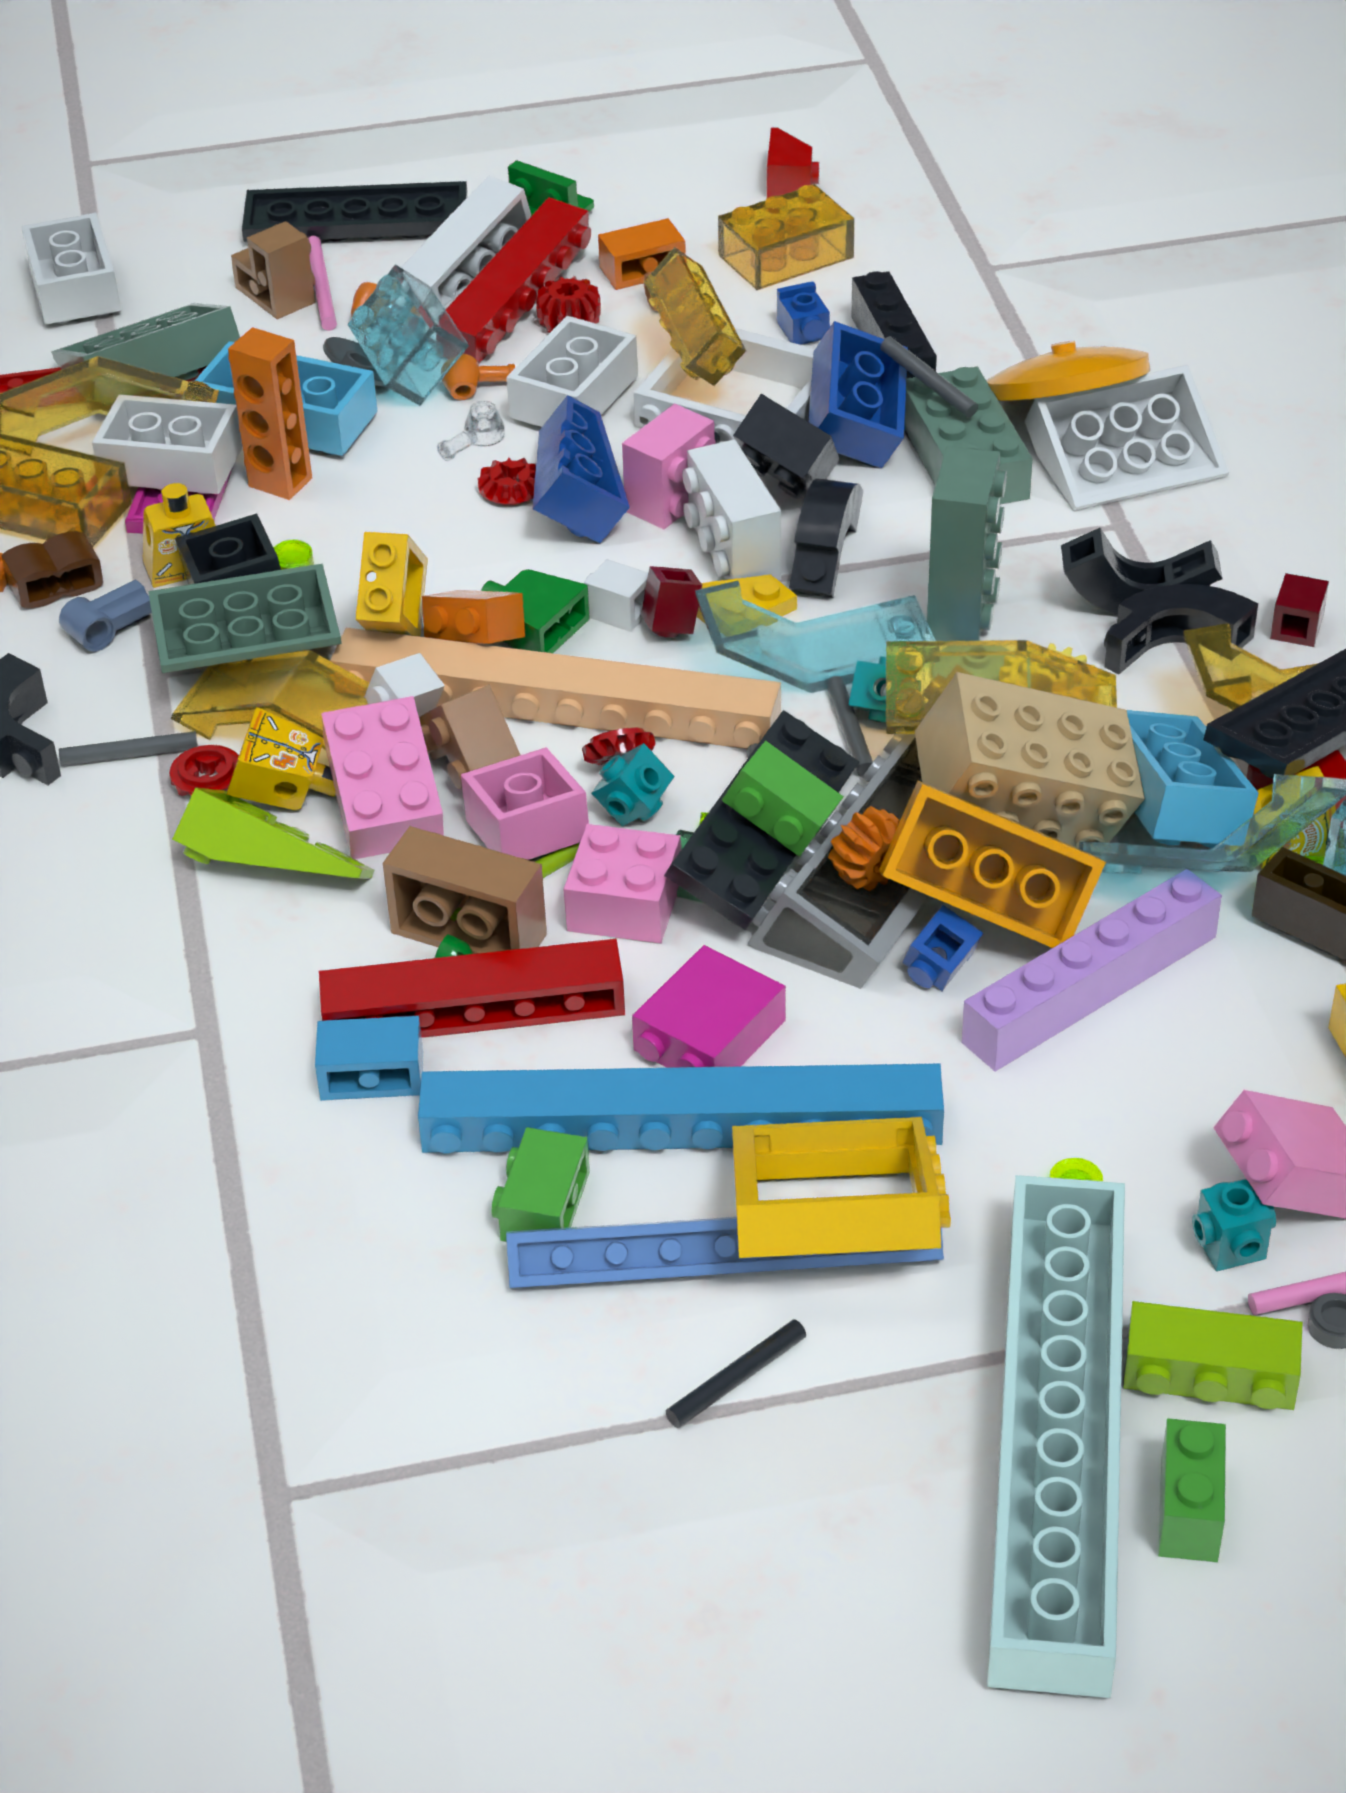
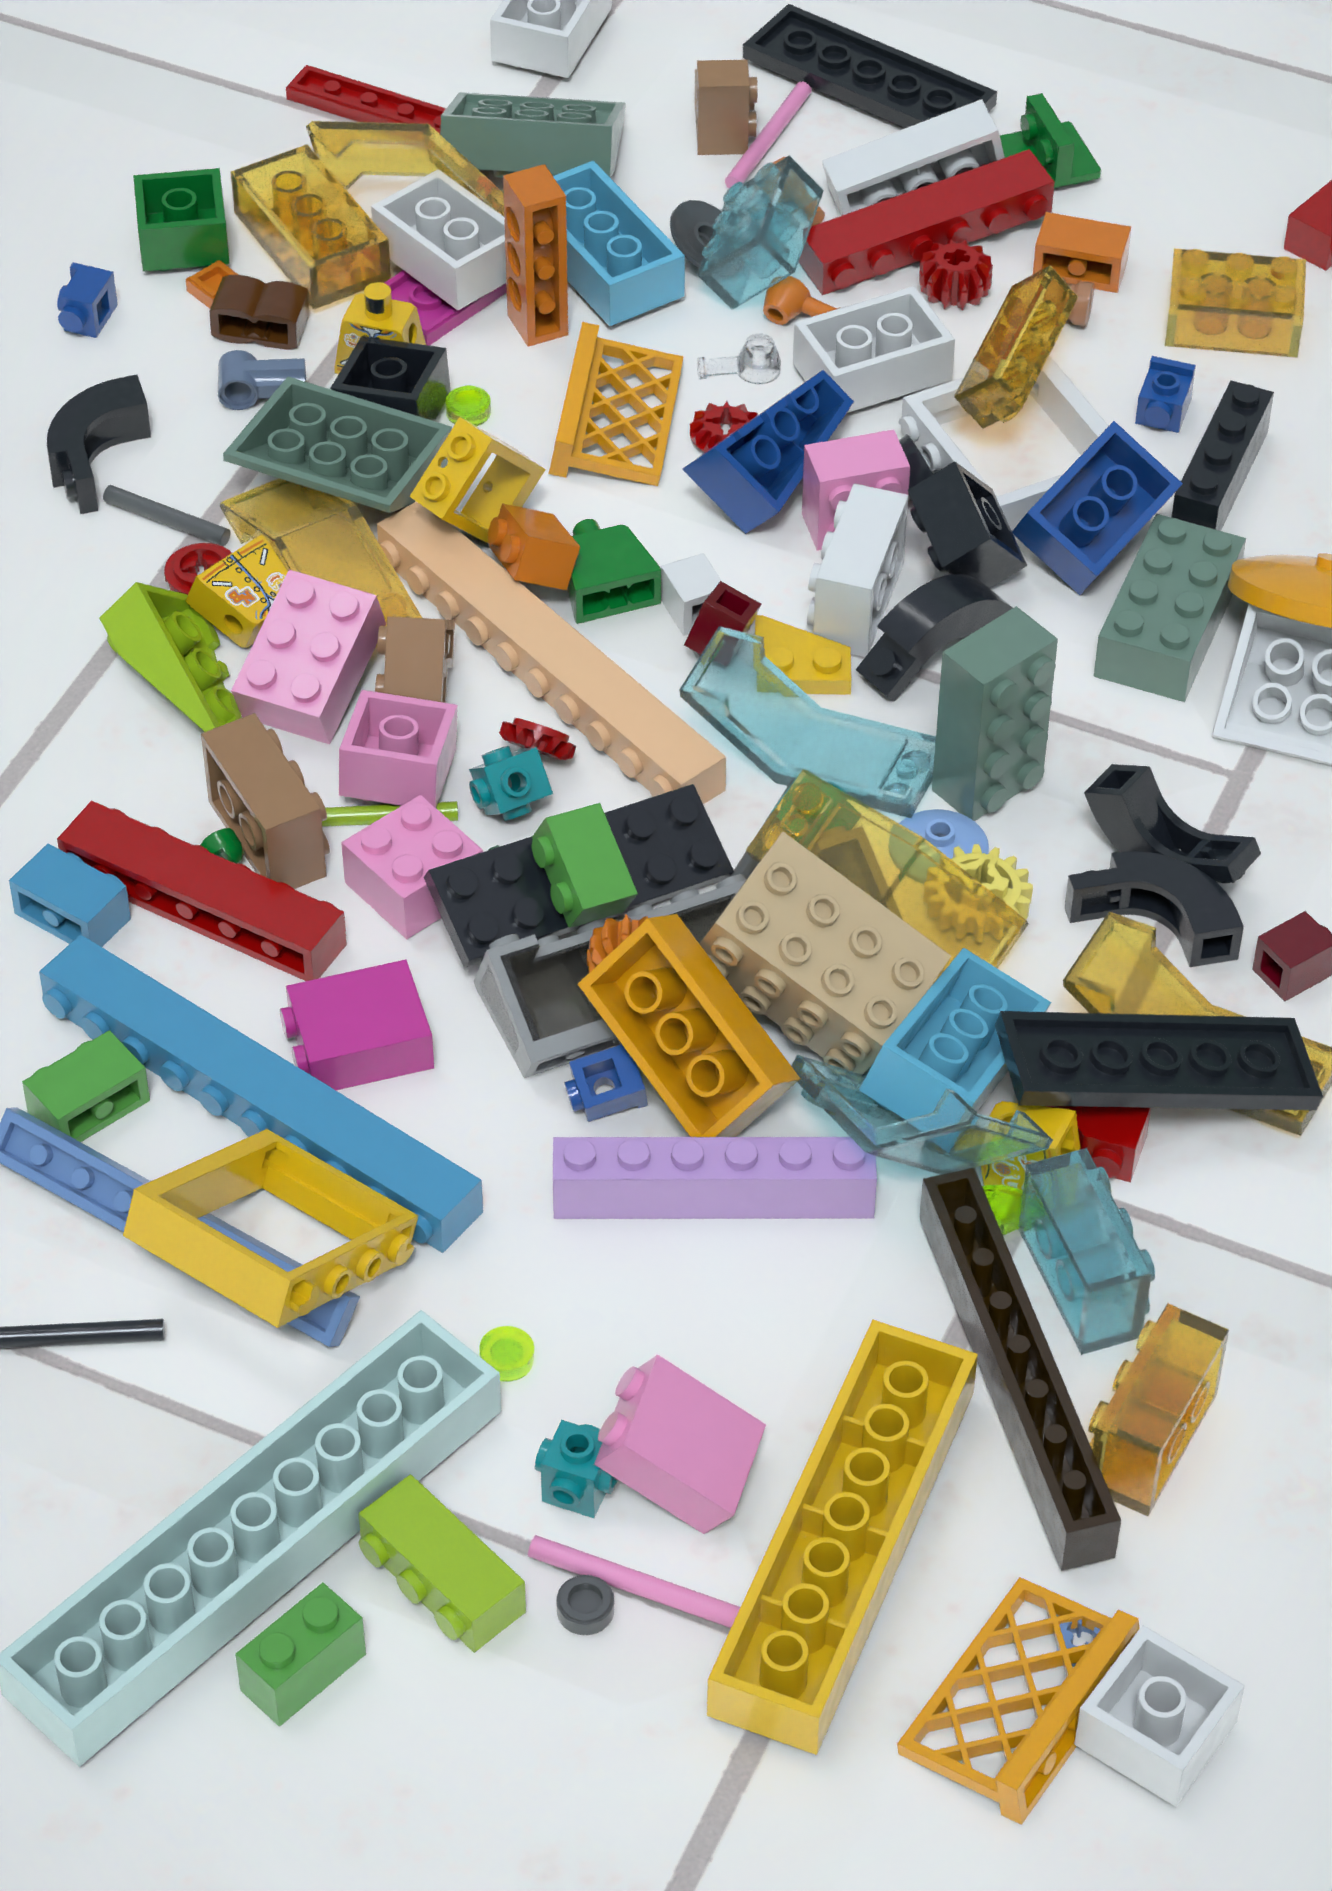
camera: 35 degrees right, 5 degrees up
white brick [364,653,445,716] -> none
dark grey bar [880,337,978,418] -> none
none -> light orange fence [548,322,684,486]

